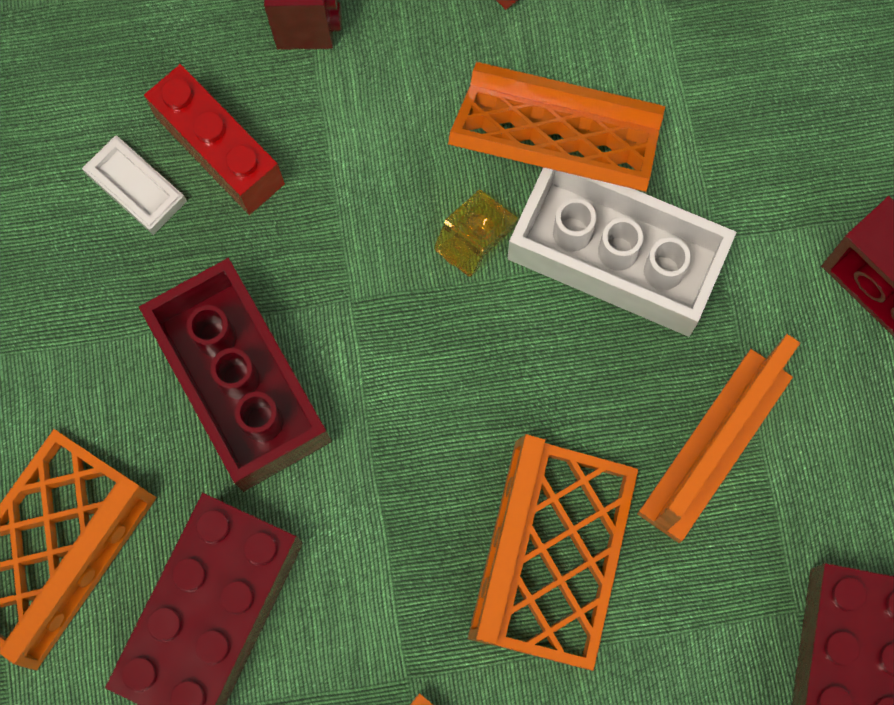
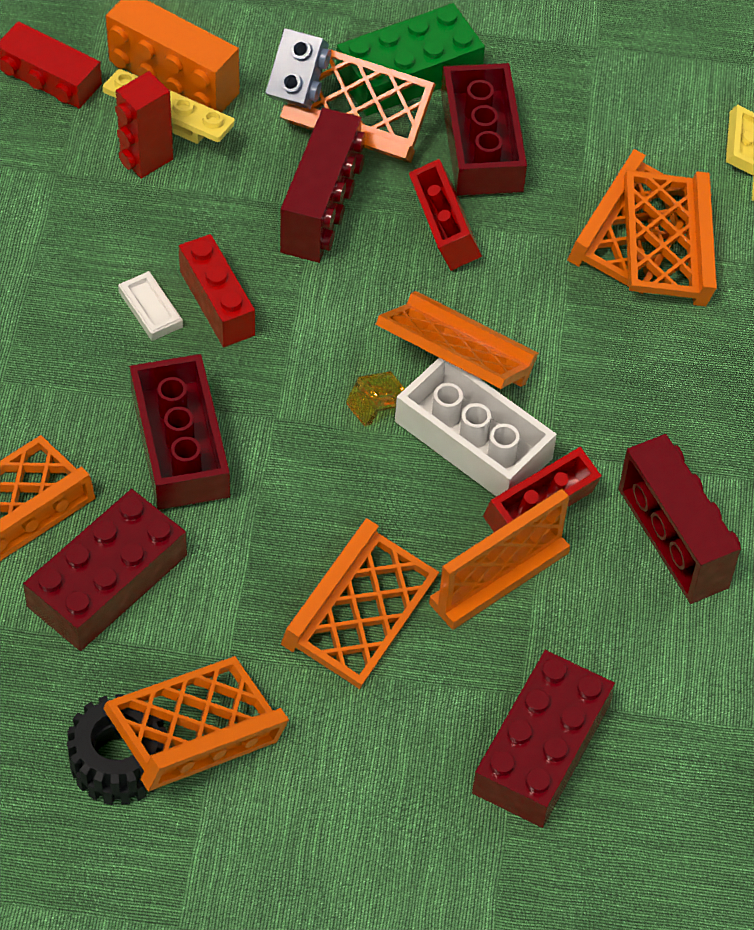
camera: 10 degrees right, 20 degrees down
none -> red brick [483,446,602,532]

